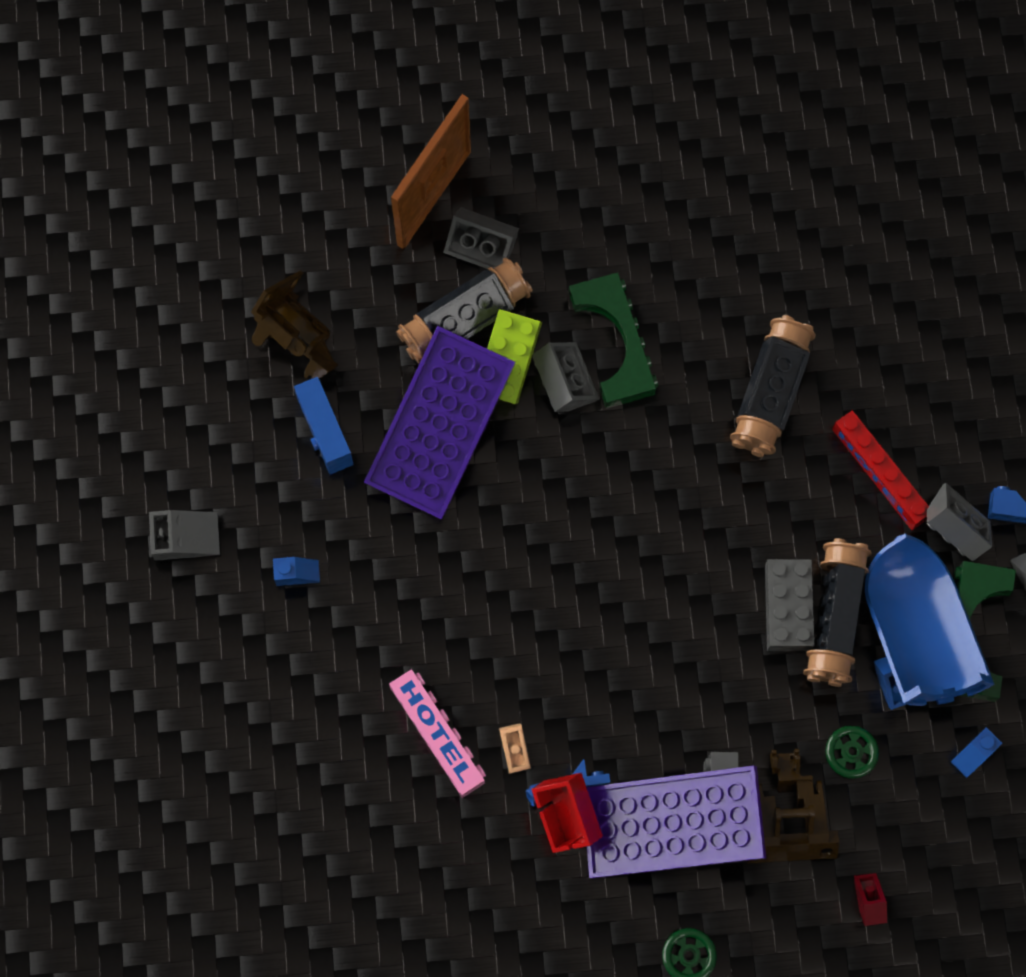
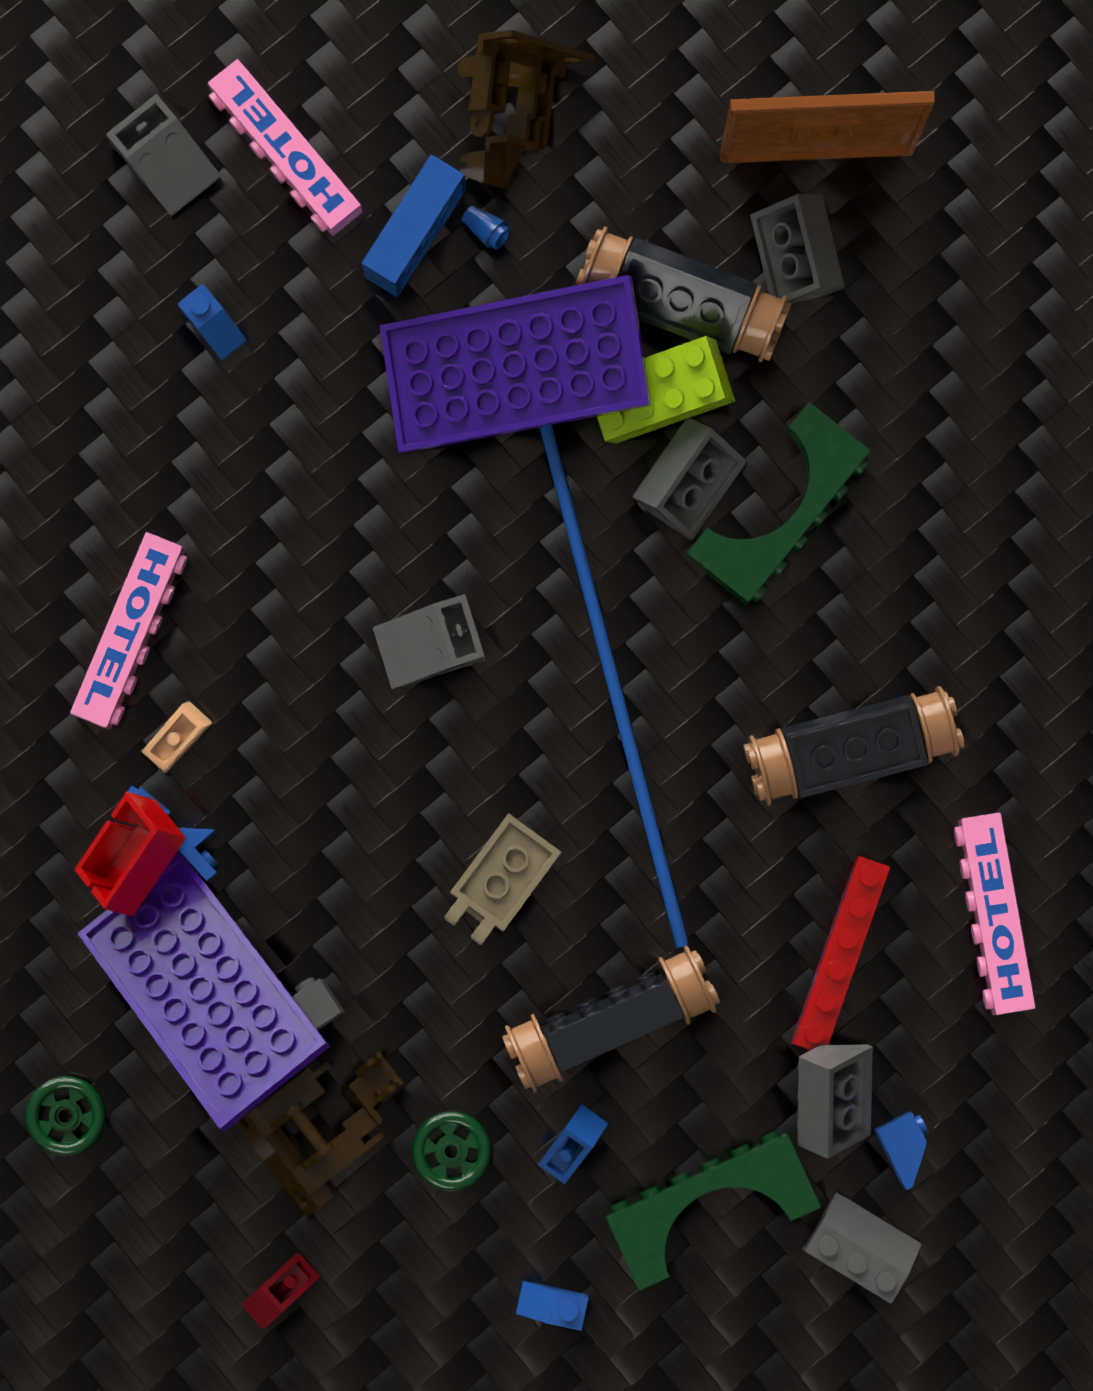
camera: 55 degrees right, 10 degrees up
dark grey brick [765,559,814,651] -> none
blue panel [865,534,995,706] -> none
none -> bright pink brick [208,59,362,236]
none -> dark grey slope [373,594,485,690]
none -> dark tan tile [444,813,561,945]
none -> blue cone [462,205,511,250]
none -> blue piece [539,425,689,948]
none -> bright pink brick [954,812,1035,1015]

